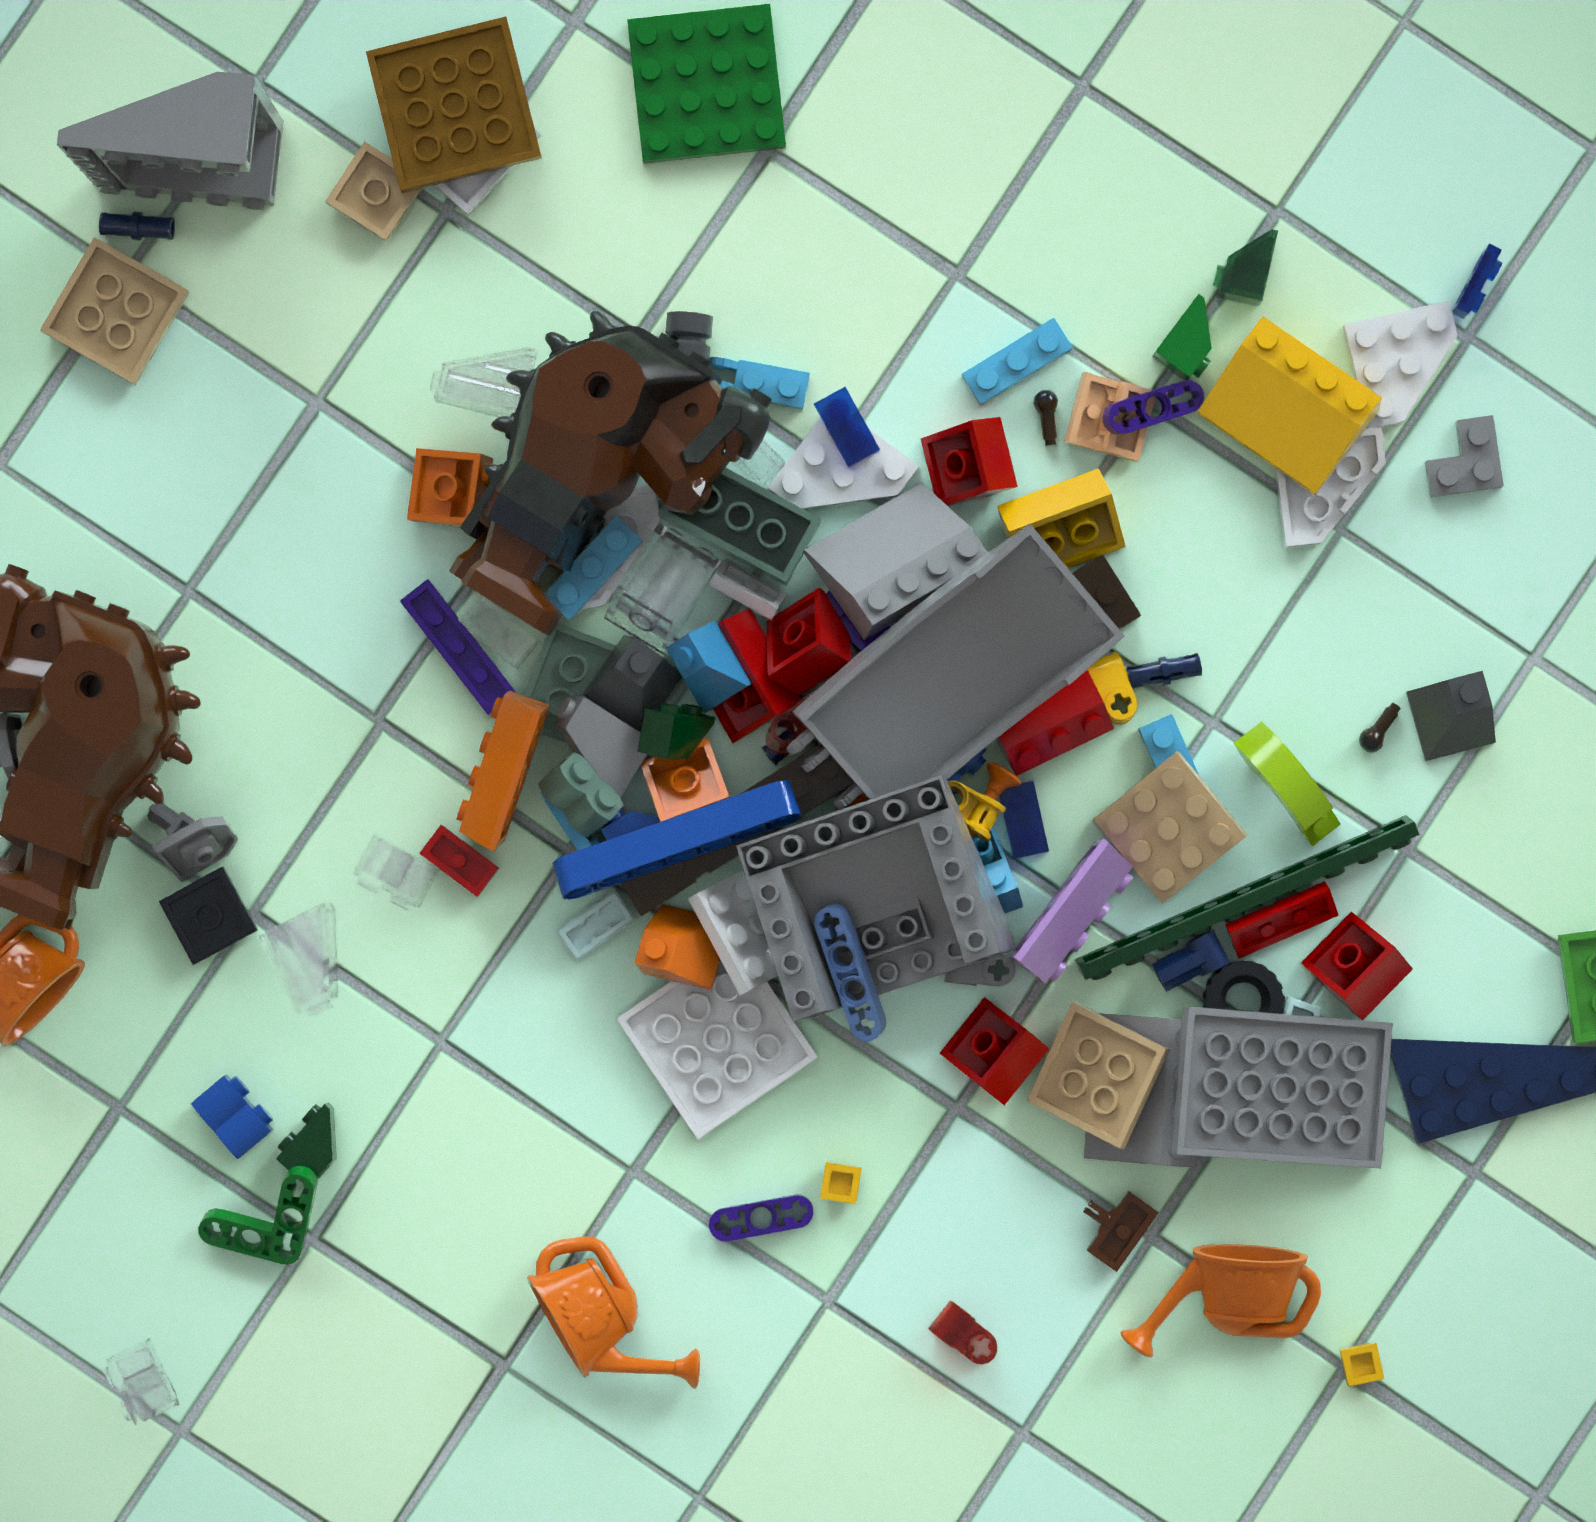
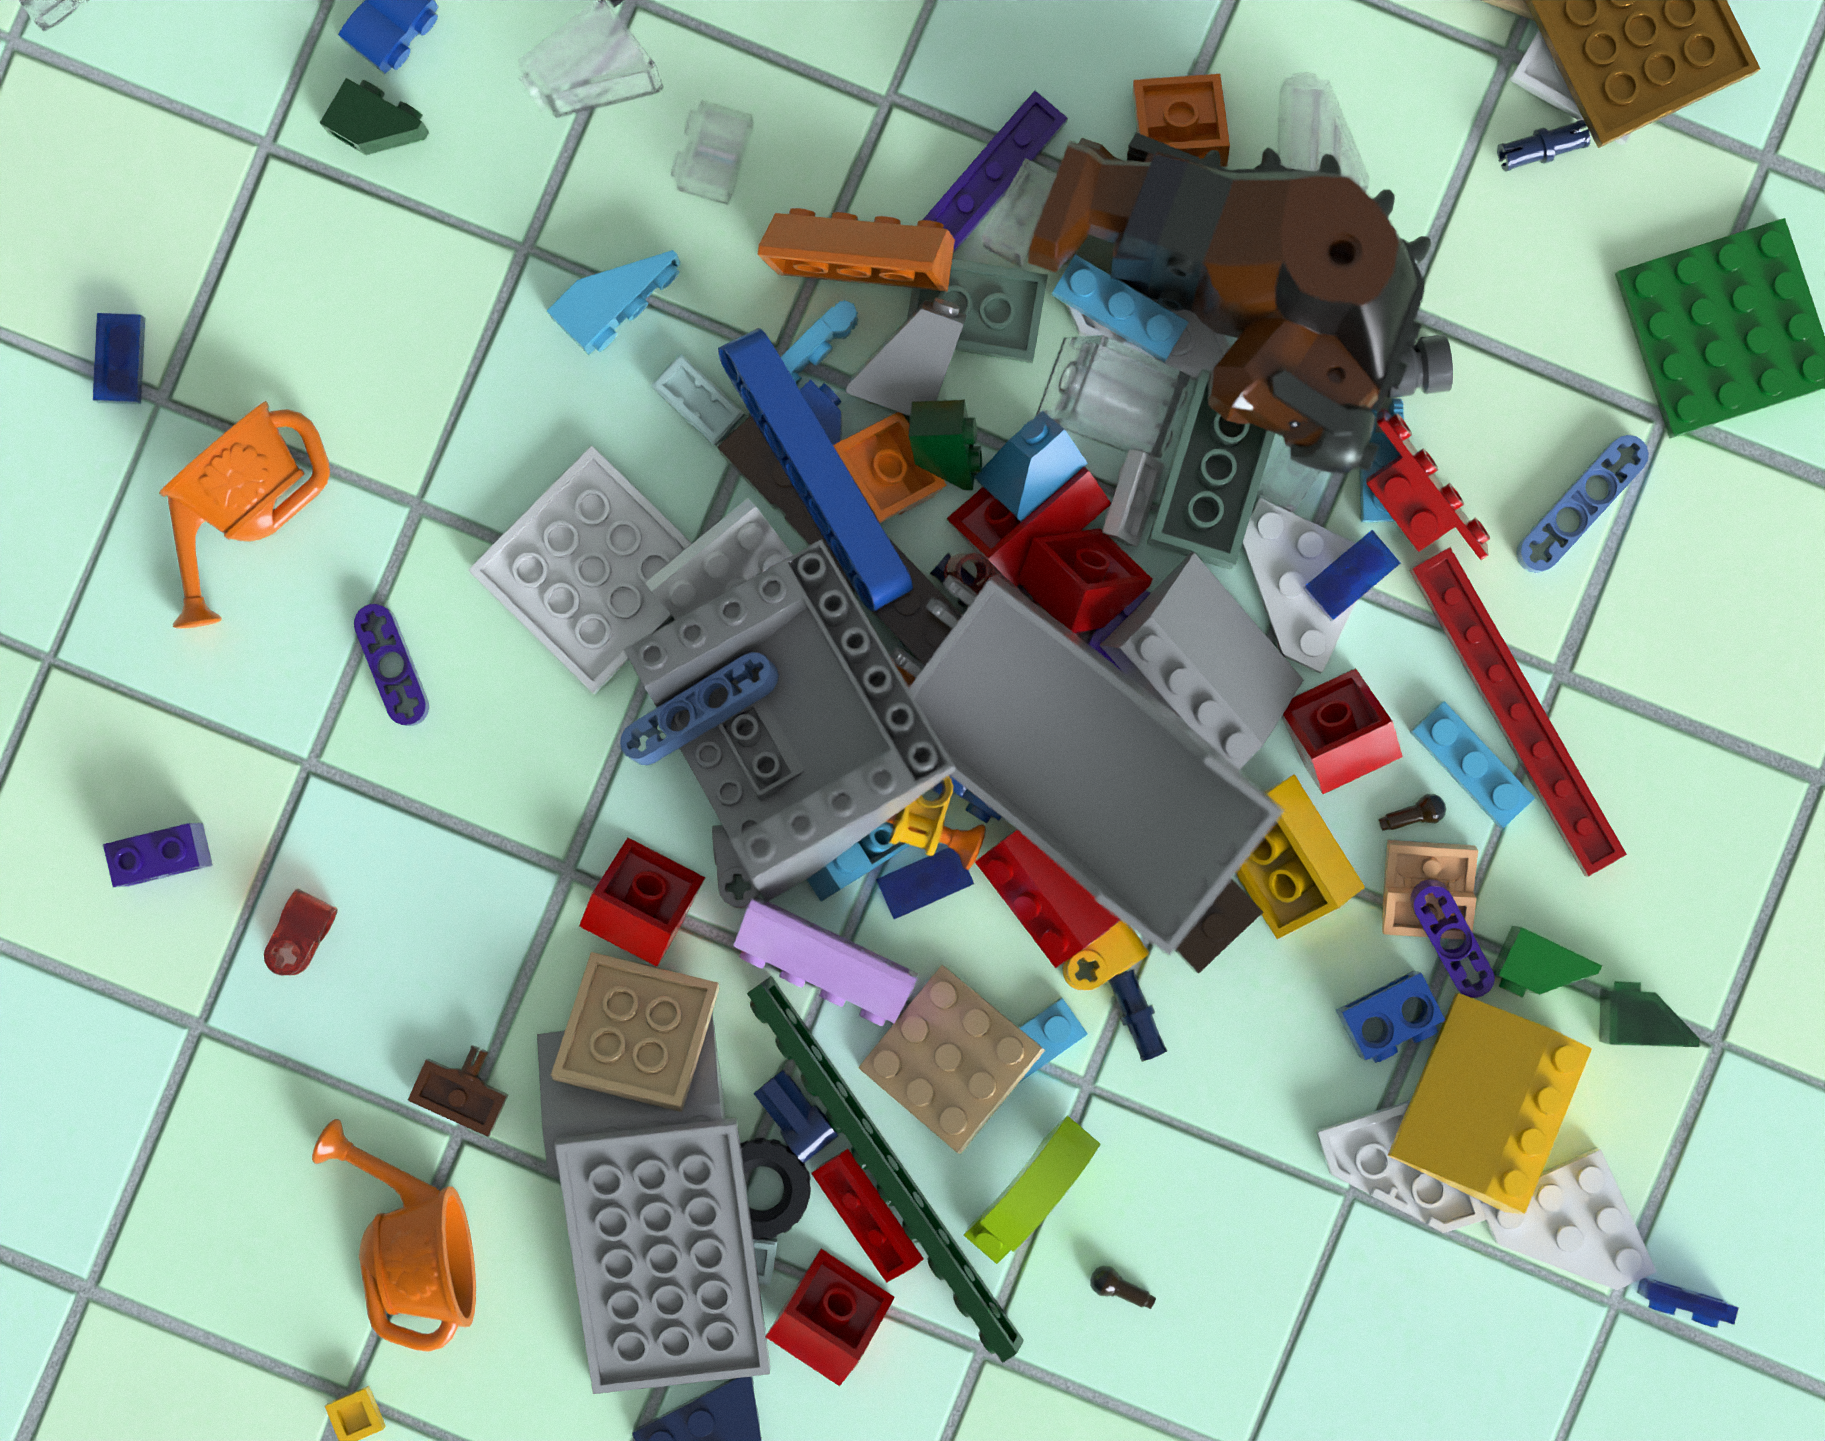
camera: 80 degrees right, 0 degrees up
green beam [198,1166,318,1265] -> none
red plate [419,825,500,897] -> none
sand green brick [538,752,624,837] -> none
dark grey slope [583,635,682,733] -> none
orange slope [634,904,721,990] -> none
yellow plate [820,1162,862,1204] -> none
dark grey slope [1406,670,1496,761] -> none
light grey plate [1425,415,1504,498] -> none
none -> clear blue plate [93,313,145,404]
none -> dark purple brick [103,823,213,888]
none -> medium azure slope [547,250,681,355]
none -> blue brick [1336,970,1446,1063]
none -> red bracket [1366,408,1490,560]
none -> red plate [1409,547,1627,877]
none -> dark blue pin [1497,120,1590,172]
none -> medium blue beam [1516,435,1649,573]

